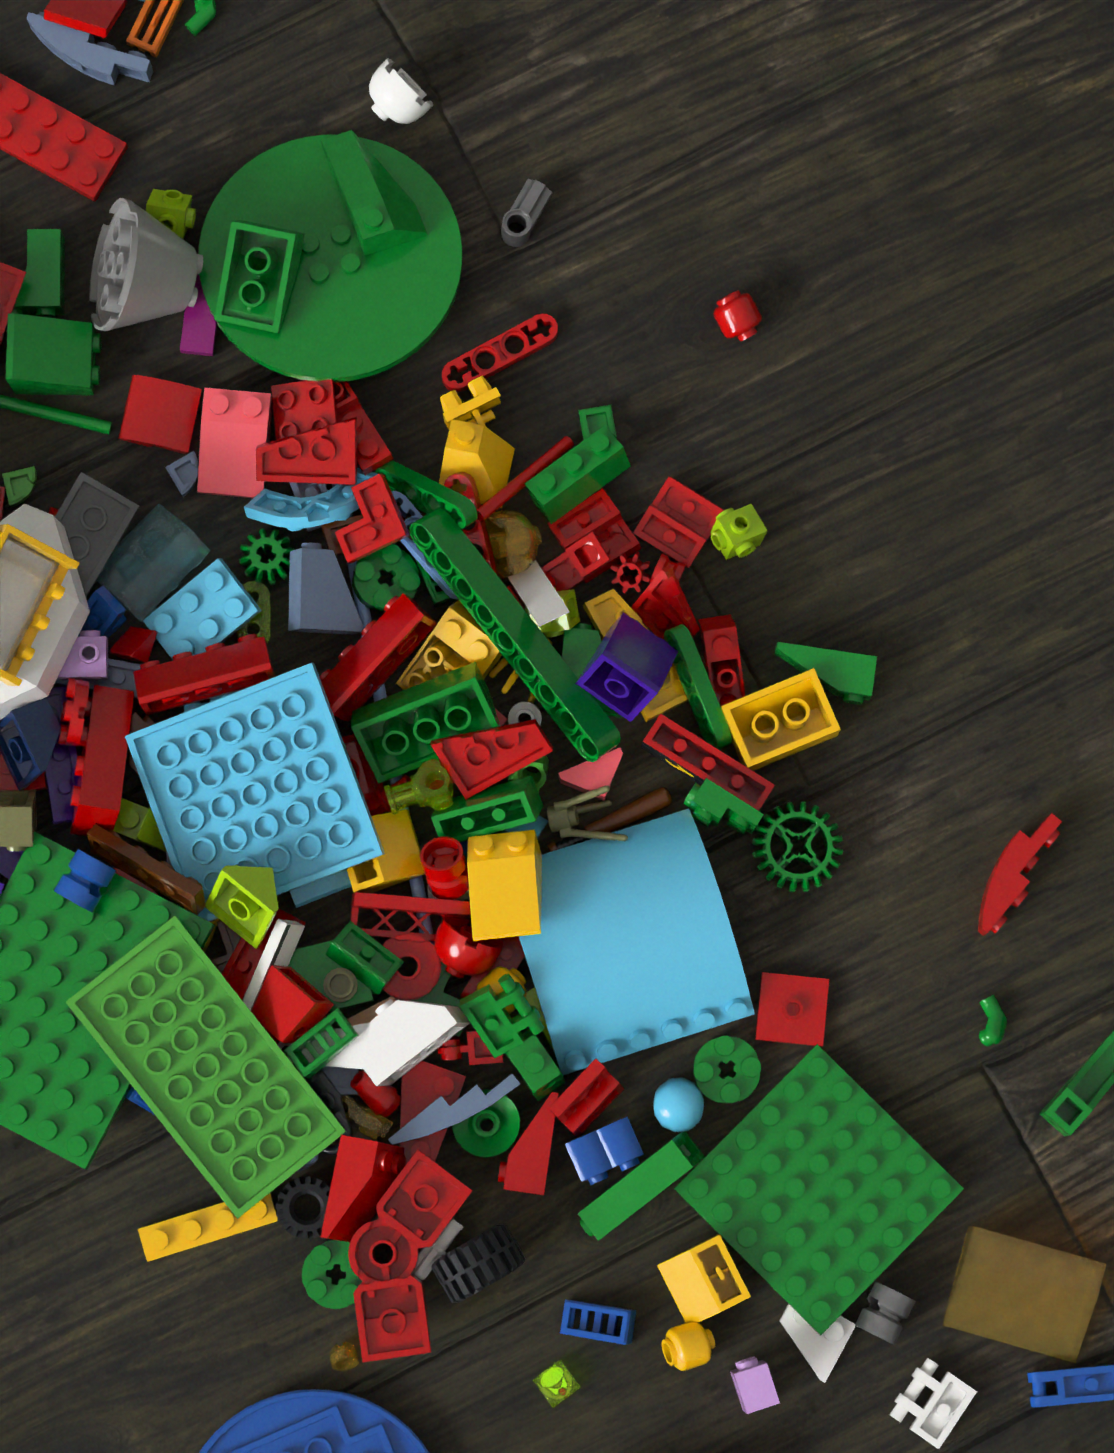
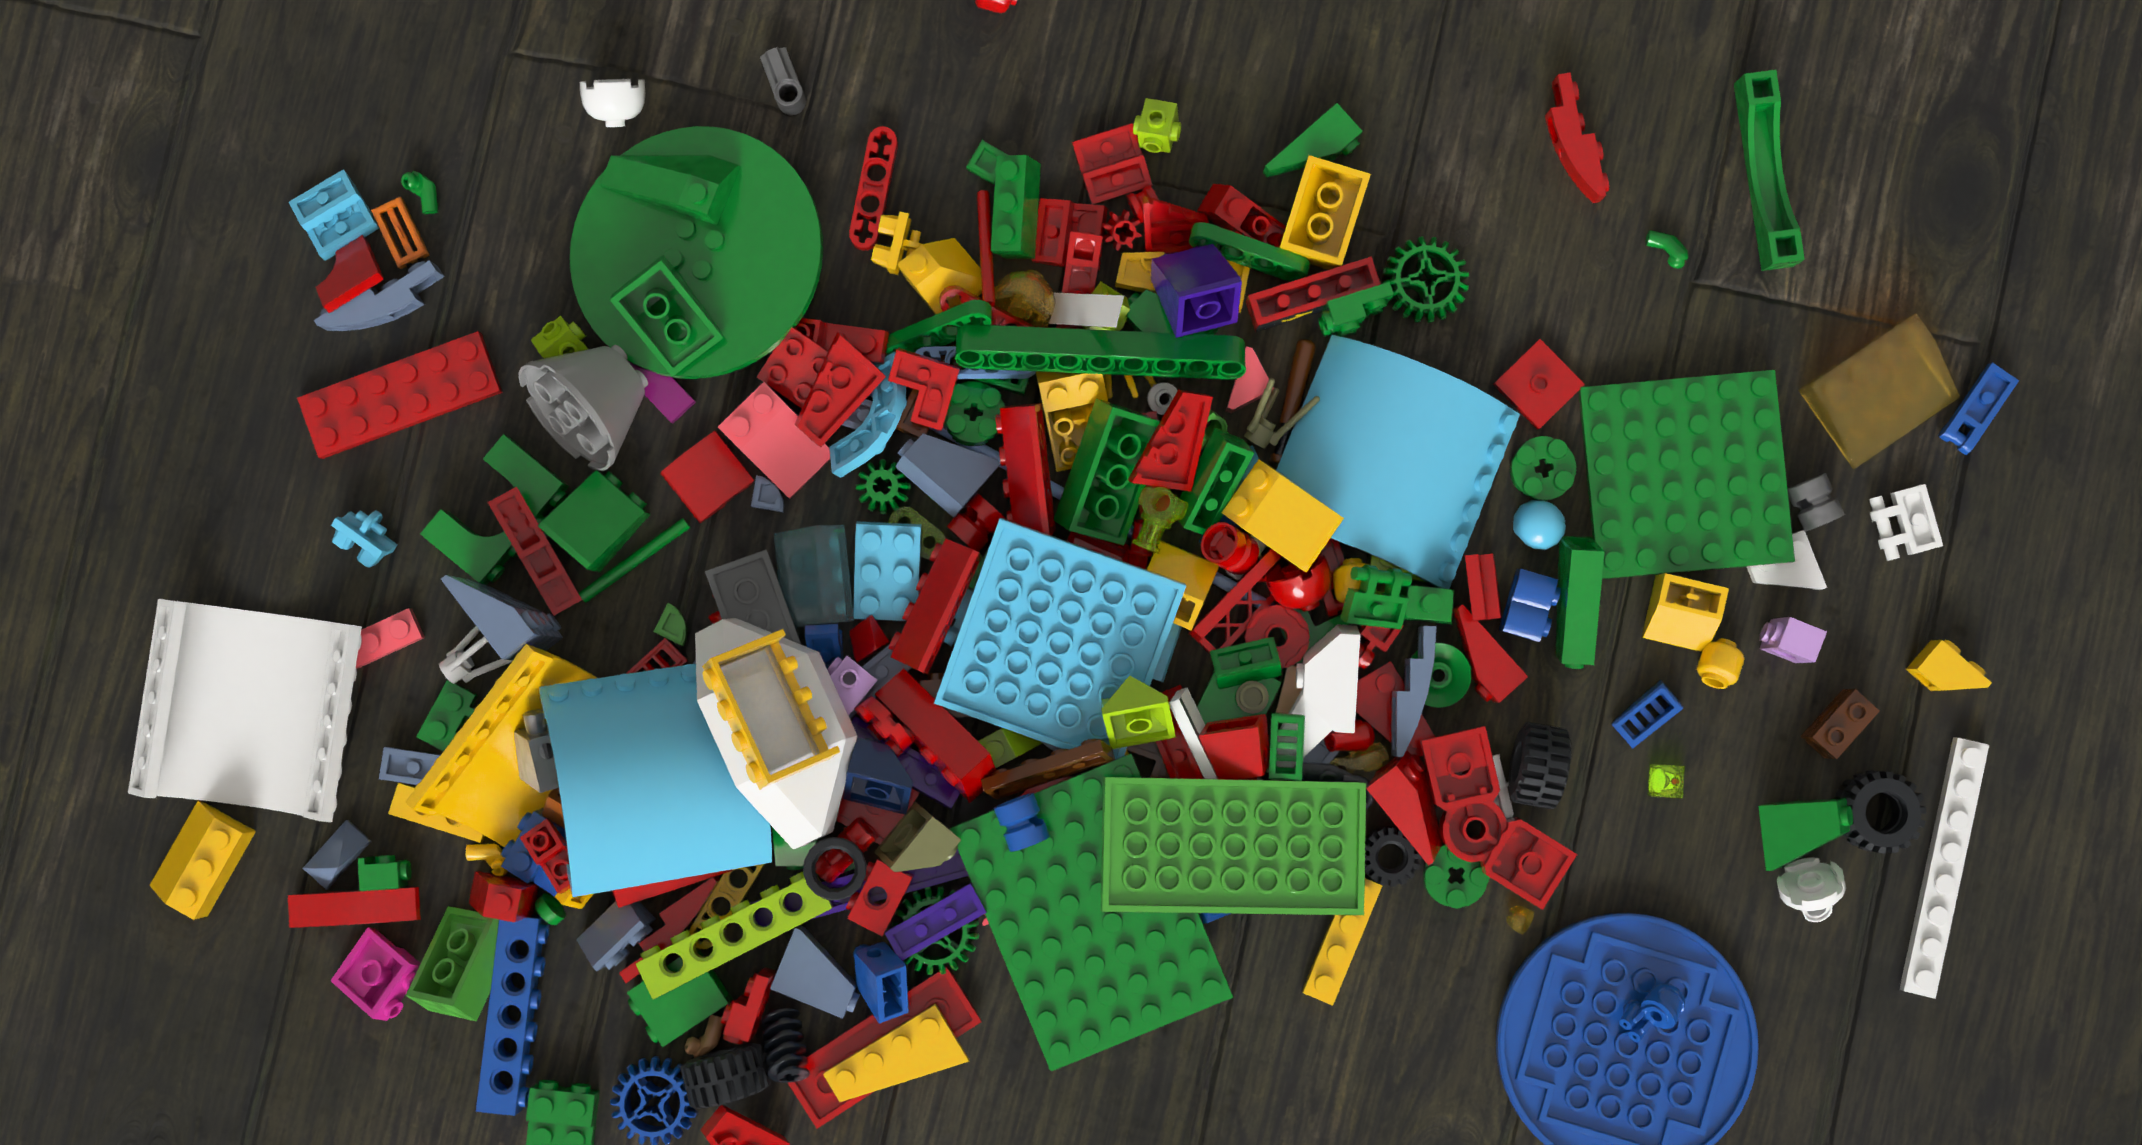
camera: 45 degrees left, 5 degrees up
none -> red wheel [947,493,1007,552]

